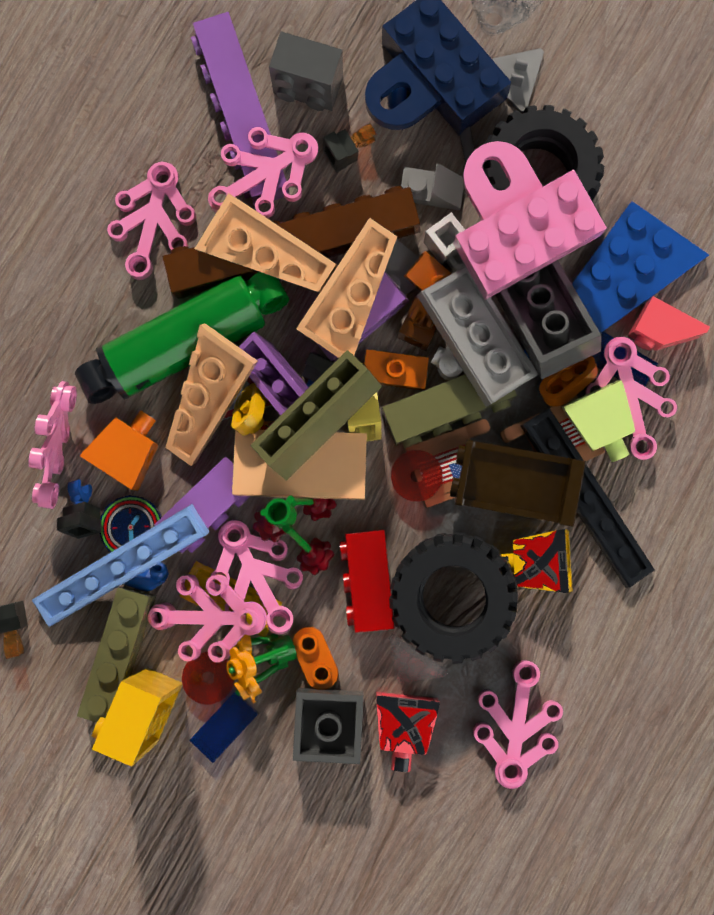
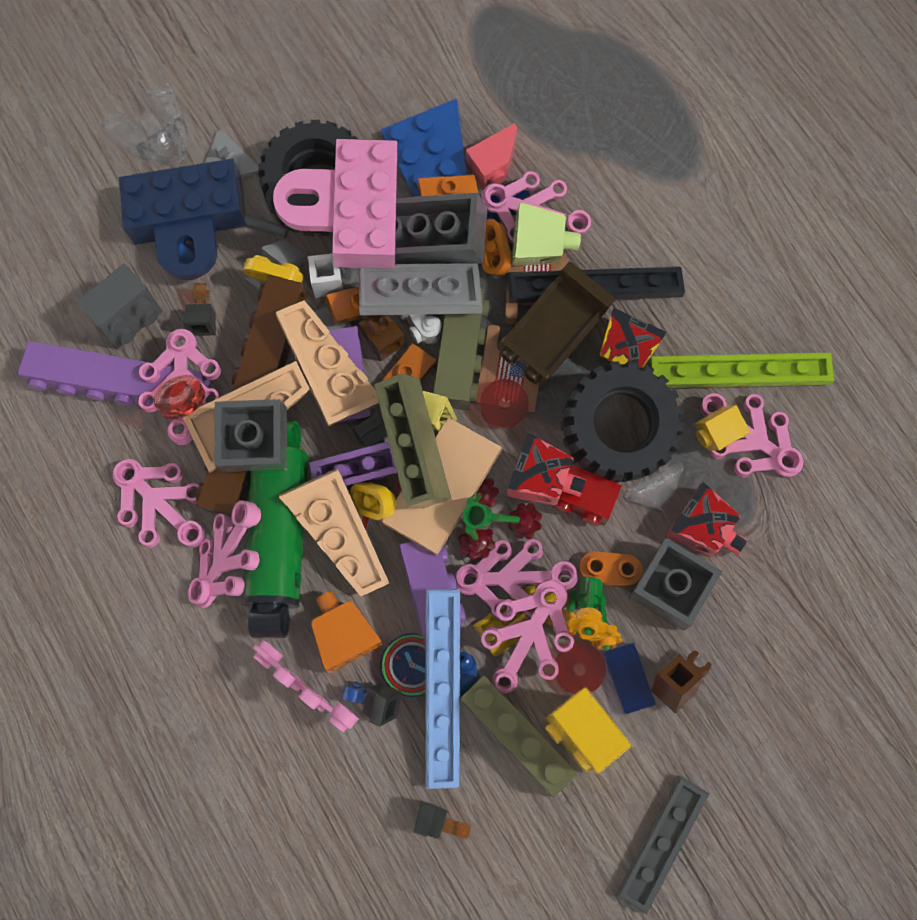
camera: 60 degrees left, 10 degrees down
none -> clear red piece [153,375,205,420]
none -> bright pink plant [188,500,261,608]
none -> dark grey brick [215,399,287,472]
none -> yellow plate [243,255,304,283]
none -> orange plate [417,175,478,196]
none -> torso [507,434,586,505]
none -> dark grey tile [616,776,710,915]
none -> lime plate [650,353,835,388]
none -> reddish brown brick [651,651,712,713]
none -> yellow brick [694,405,751,450]

